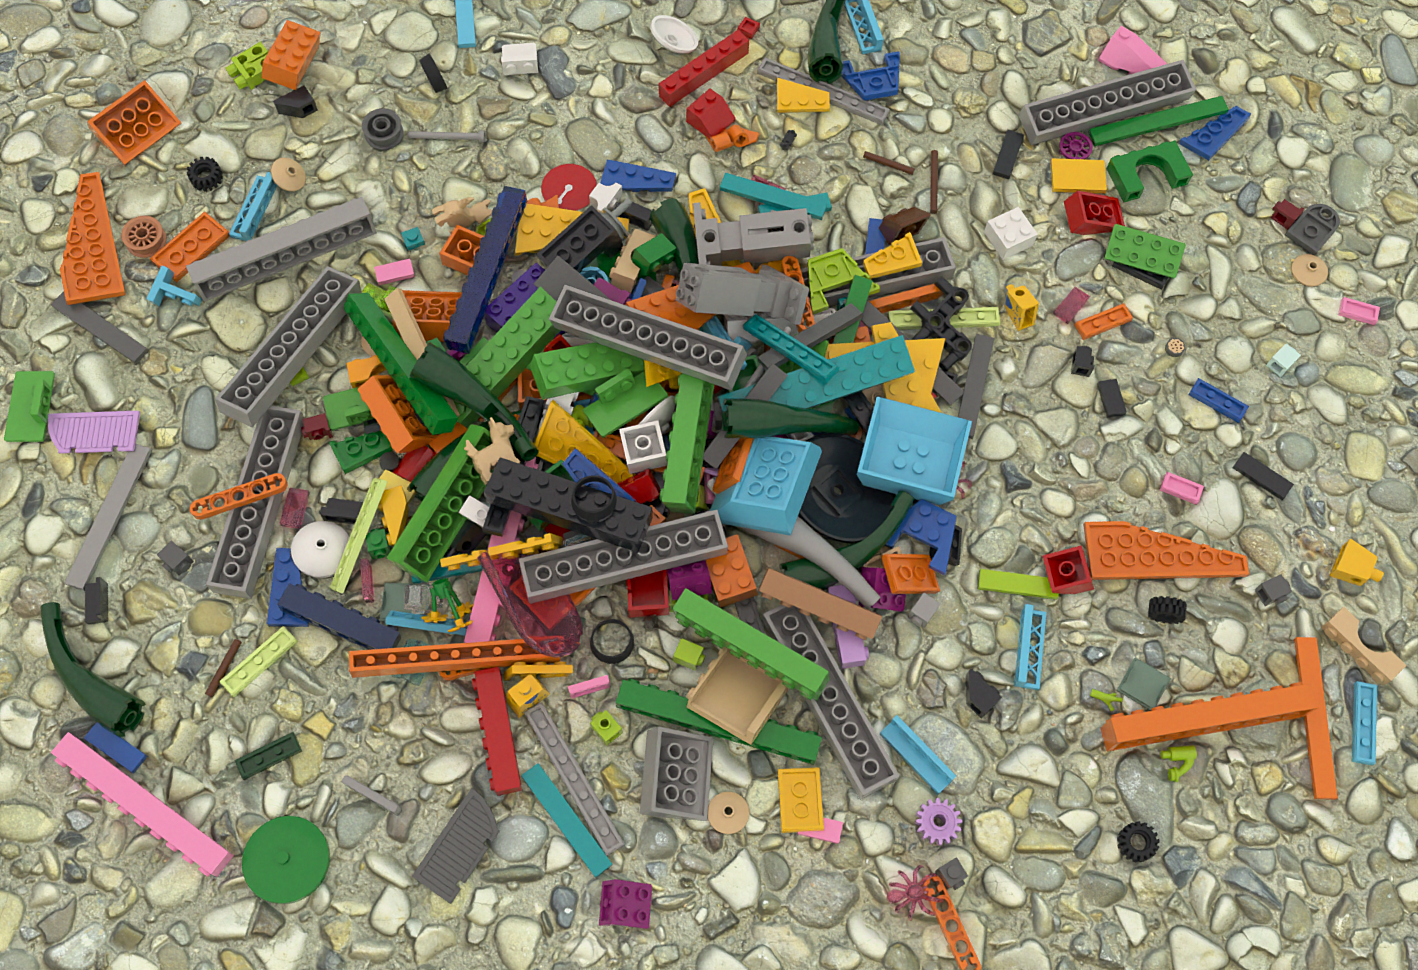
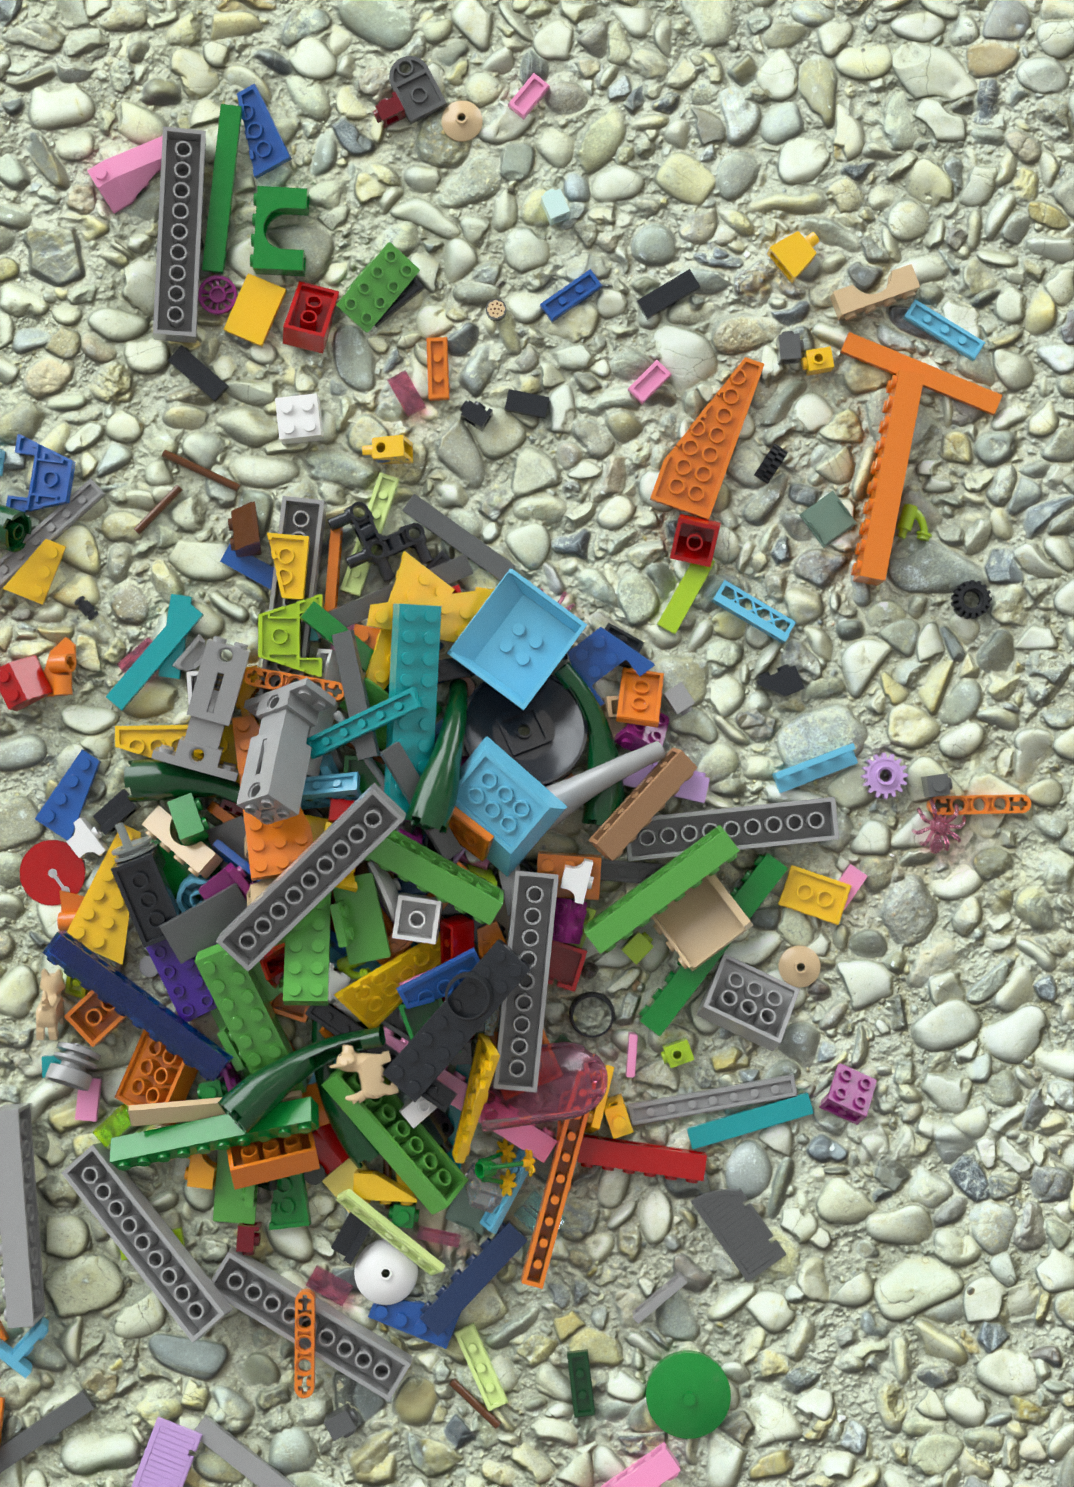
camera: 65 degrees left, 20 degrees up
lime bar [1090,688,1123,711] -> none
none -> light grey wheel [45,1042,101,1091]
none -> white brick [560,858,594,904]
none -> yellow brick [801,346,834,376]

